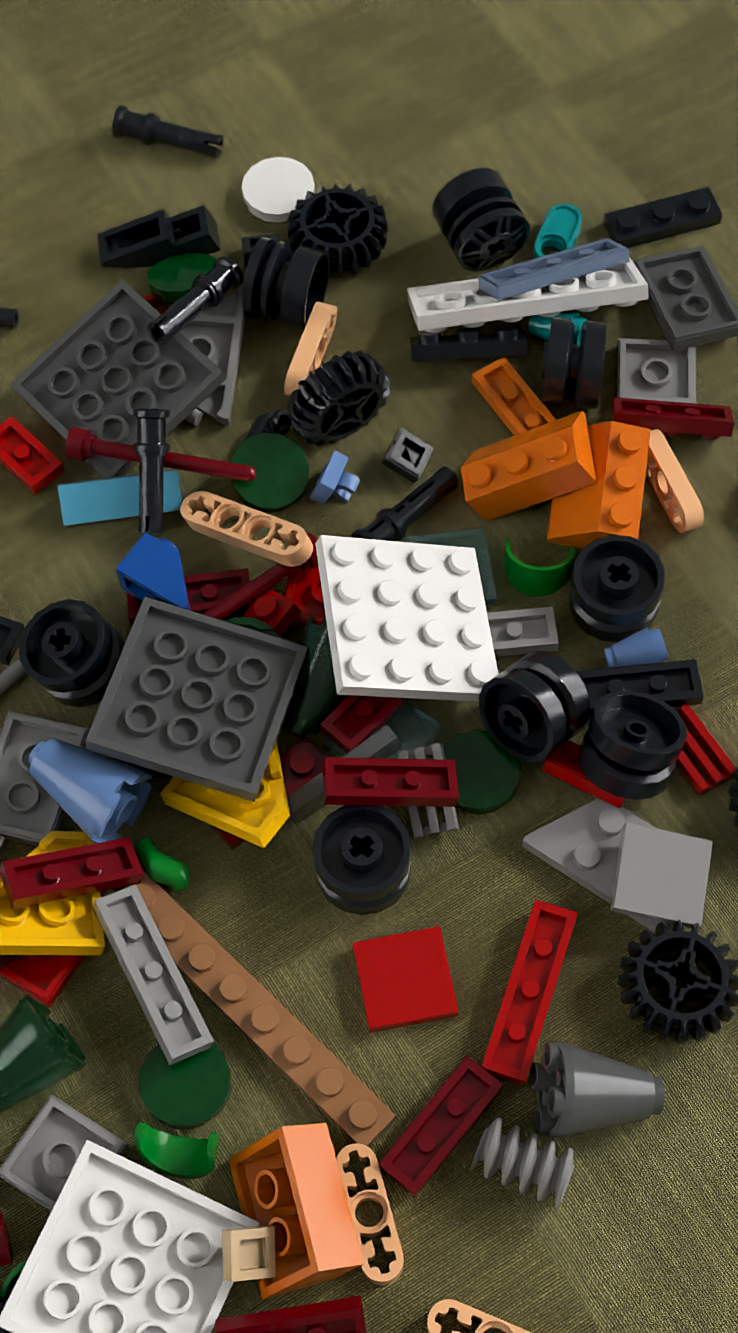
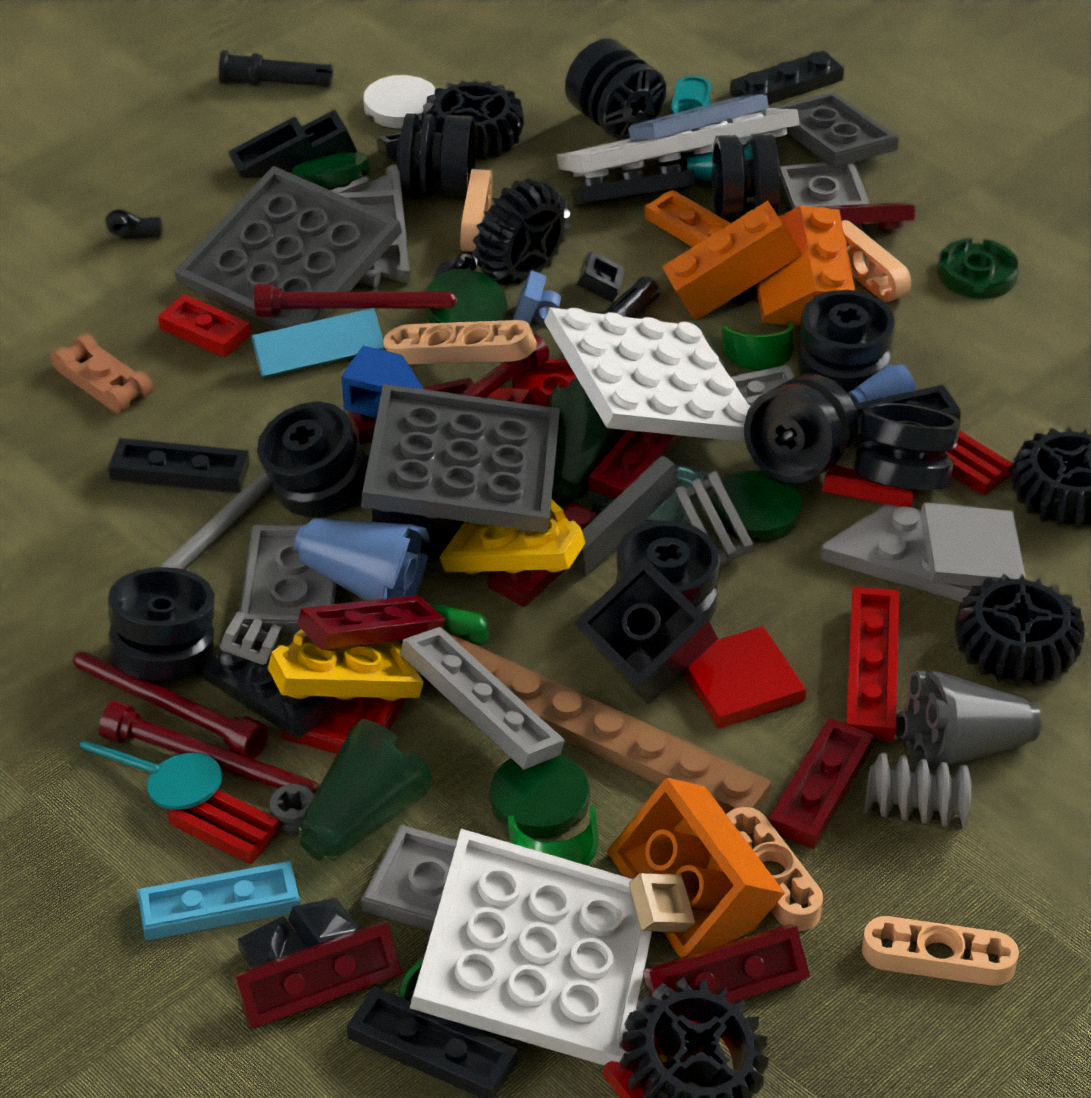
camera: 15 degrees left, 20 degrees down
black pin [133,408,170,533] -> none
black pin [147,257,244,345] -> none
dark red plate [322,757,459,807] -> none
none -> black slope [574,557,718,704]

